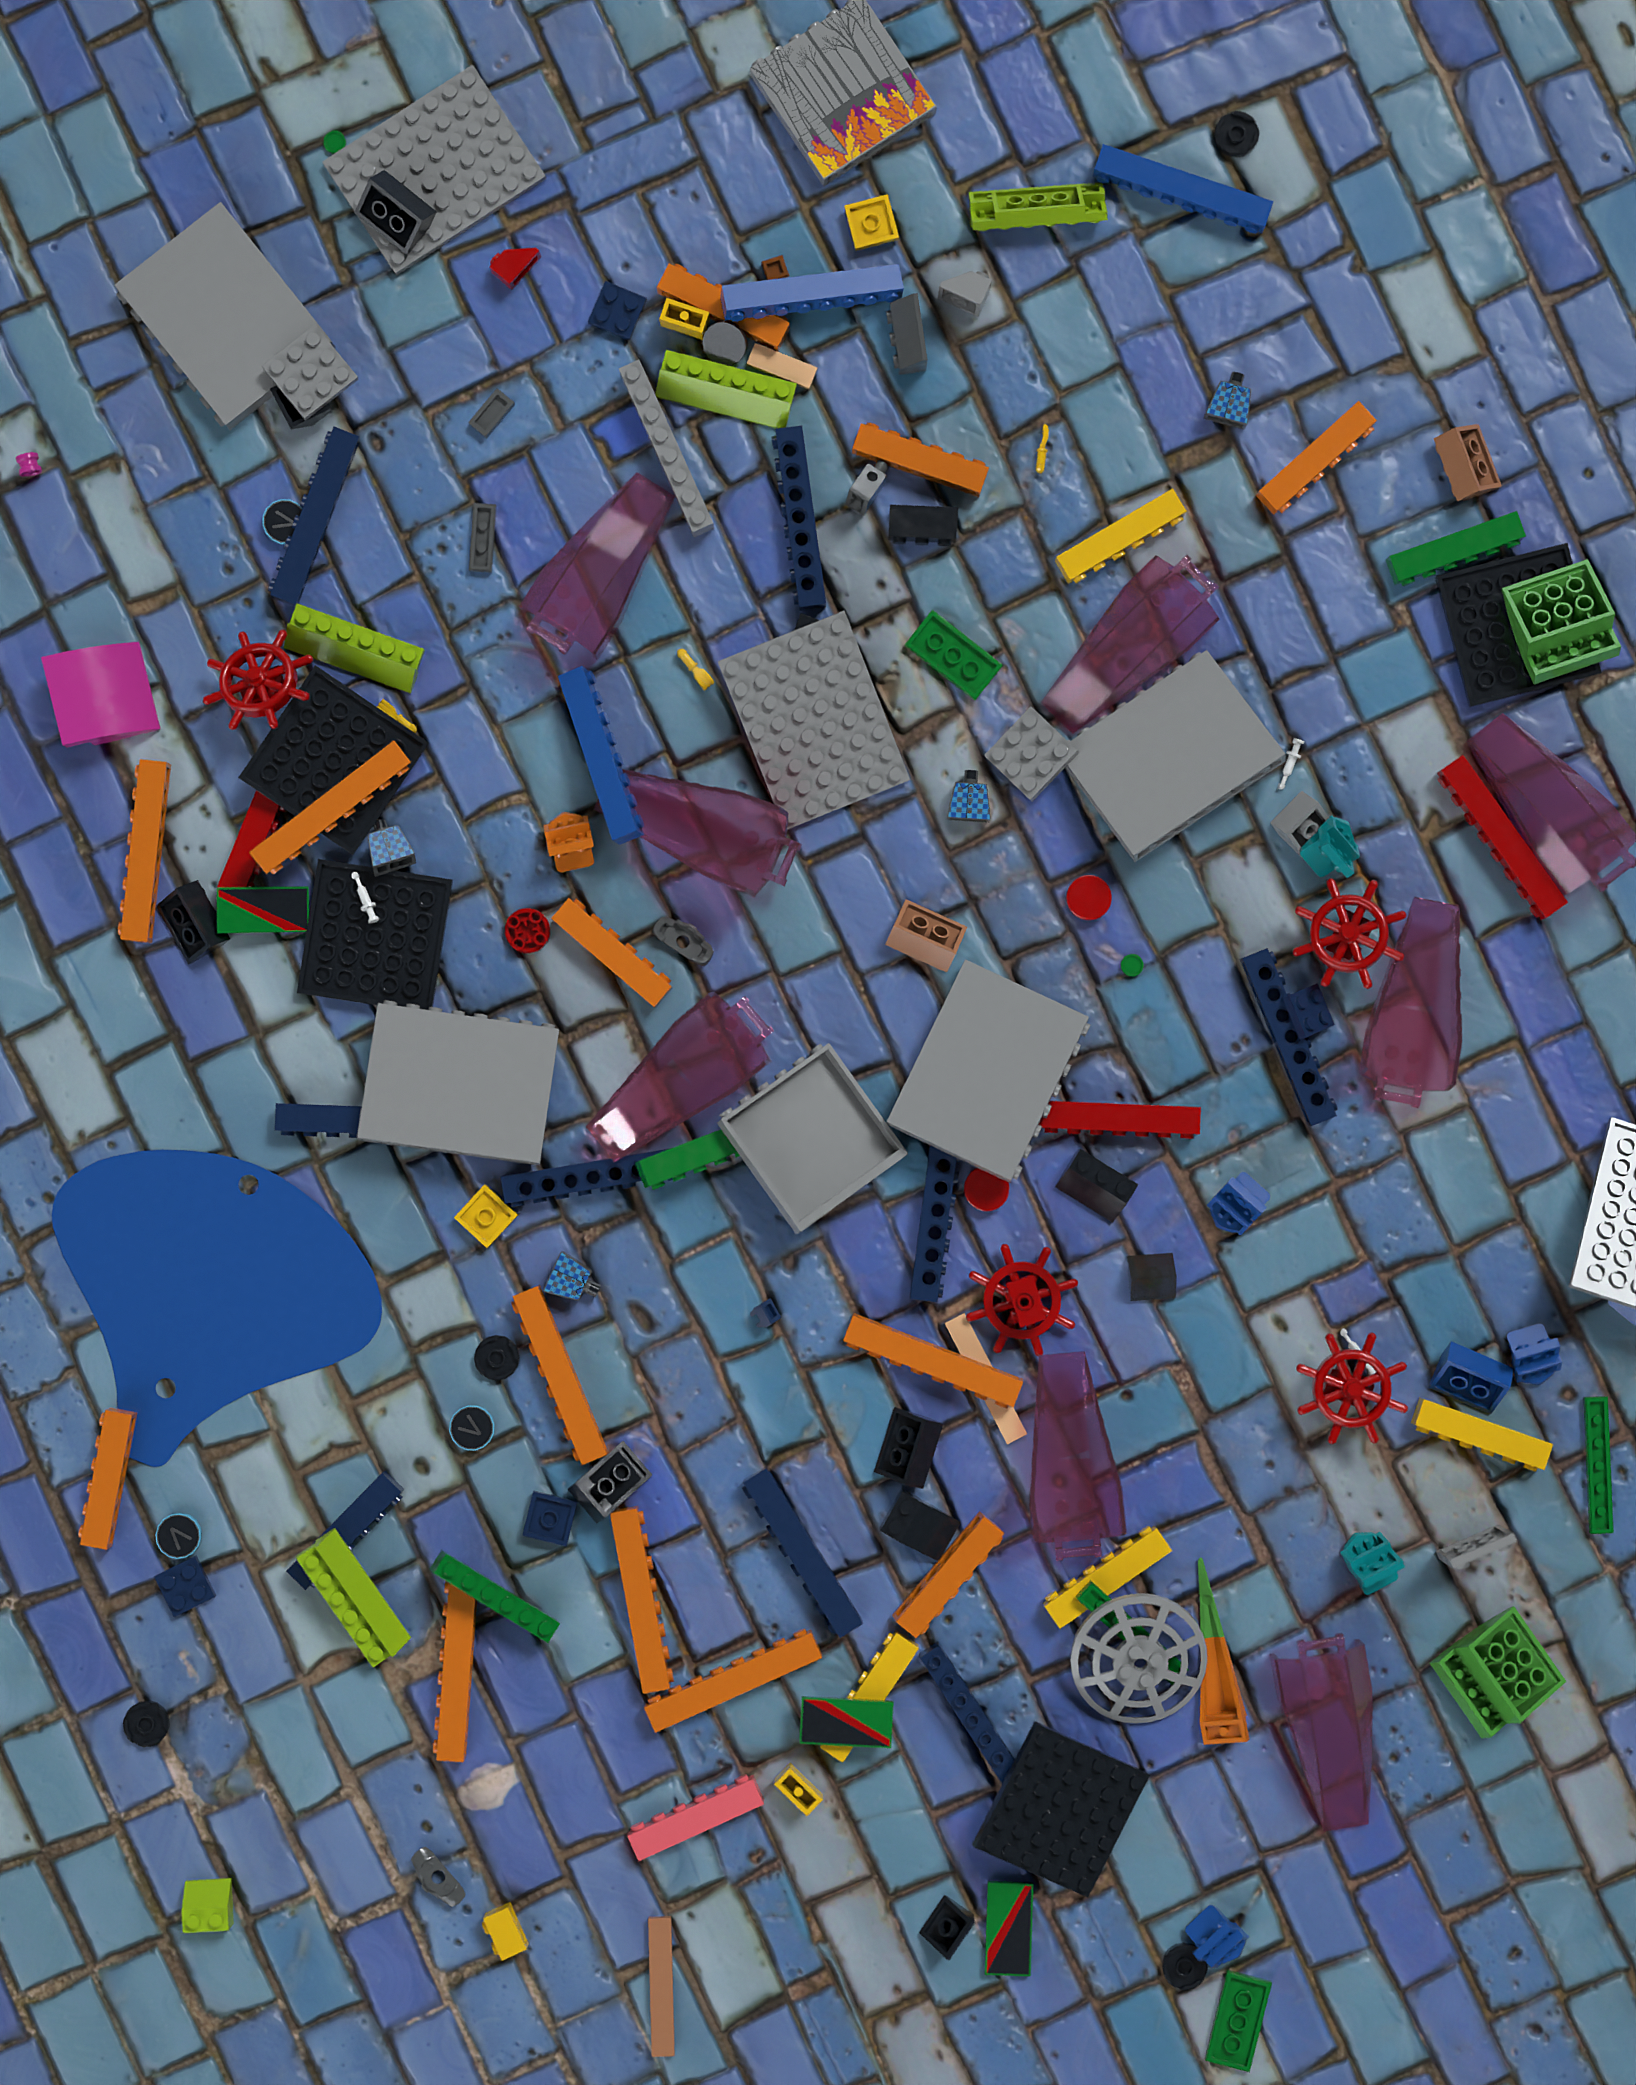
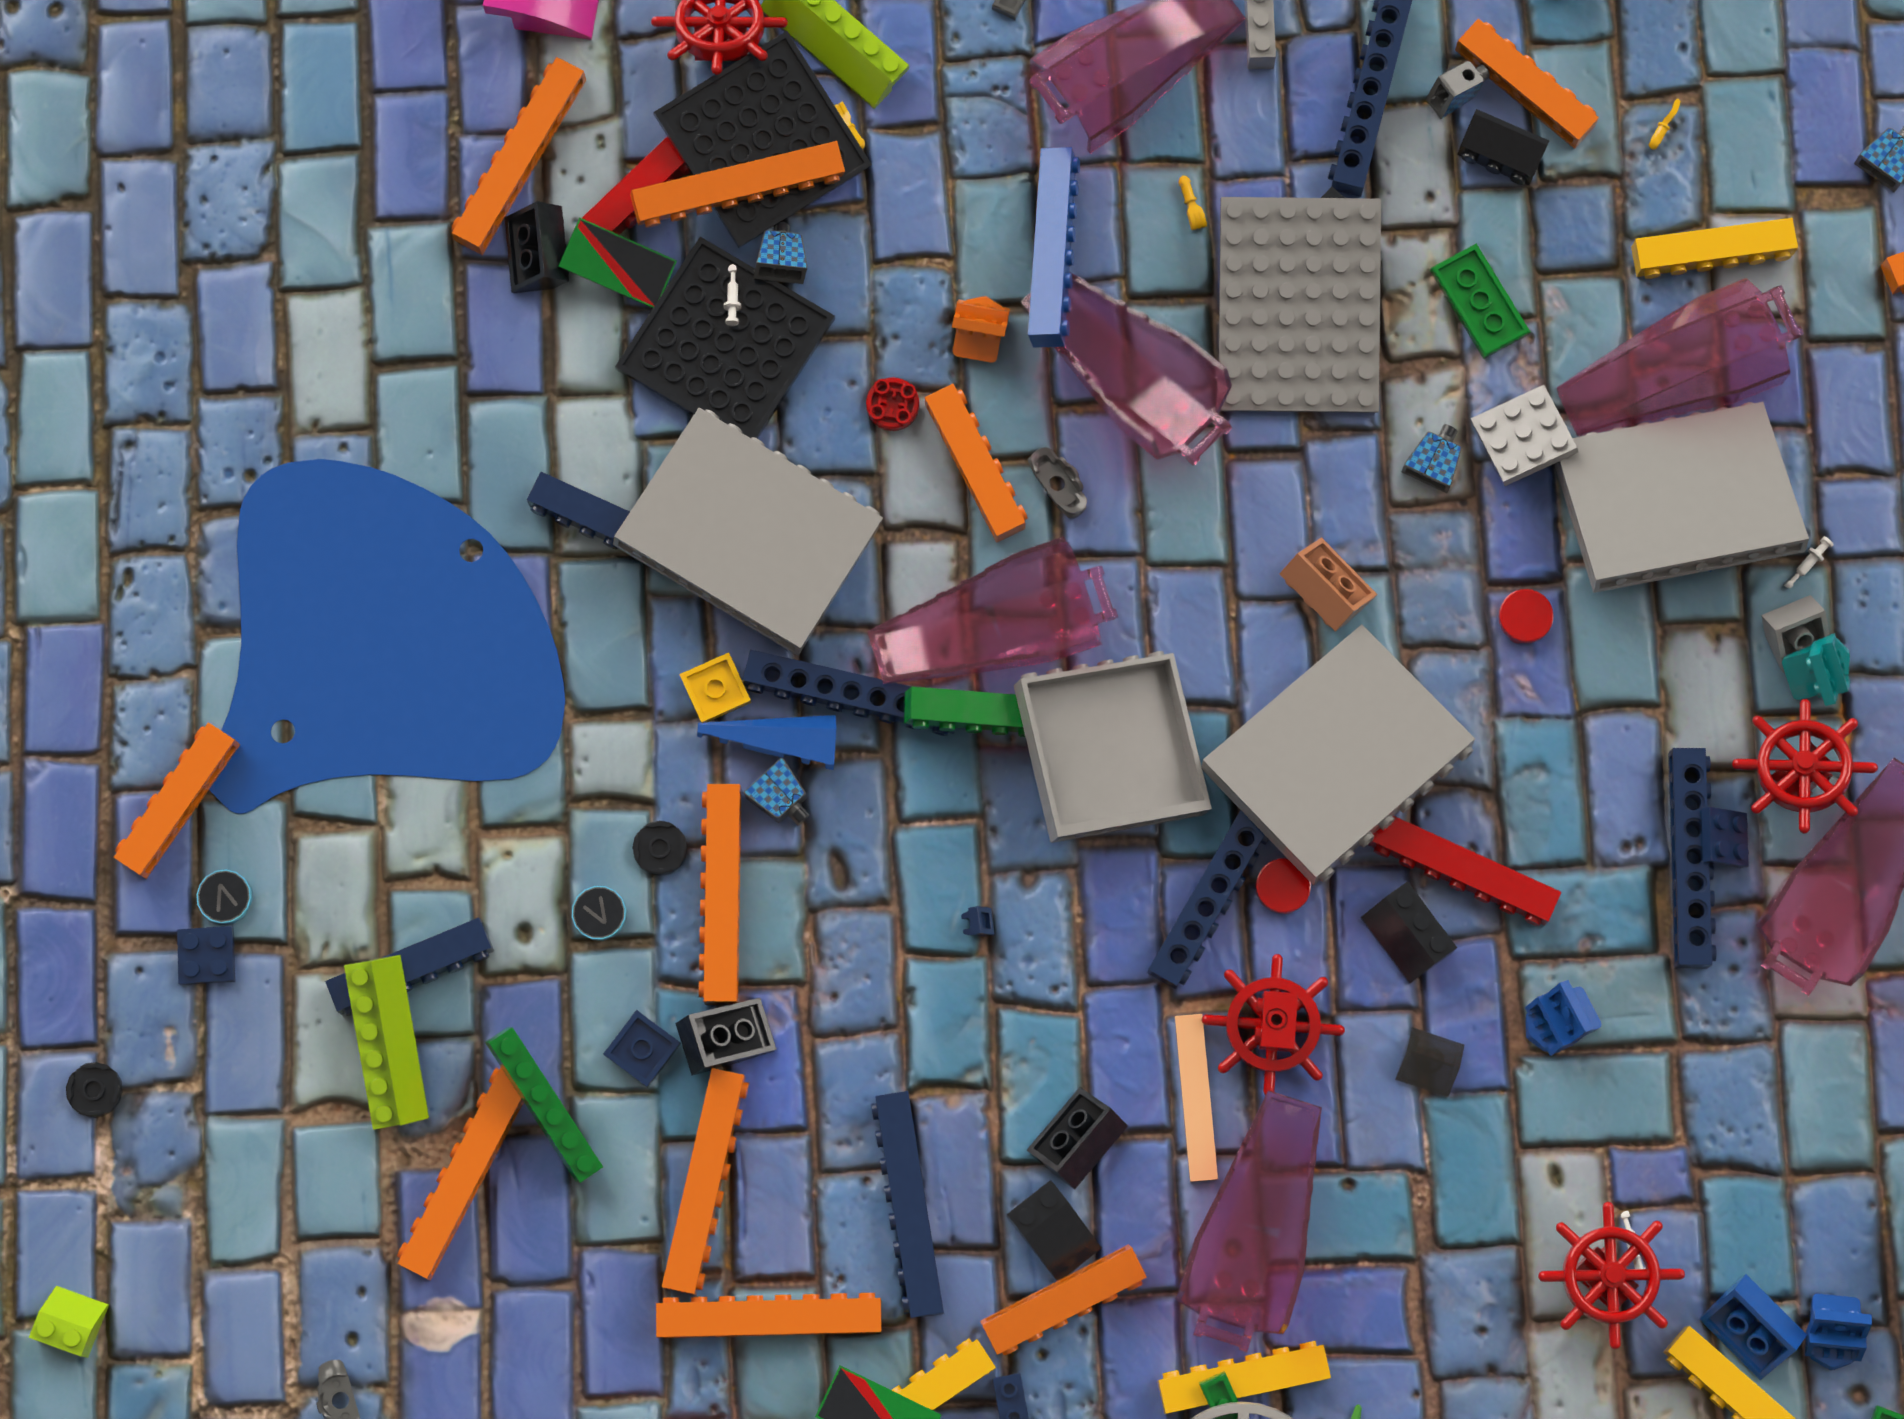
camera: 25 degrees right, 10 degrees down
orange brick [843,1313,1023,1408] -> none
green piece [1121,954,1144,977] -> none
none -> blue wedge [697,715,836,770]

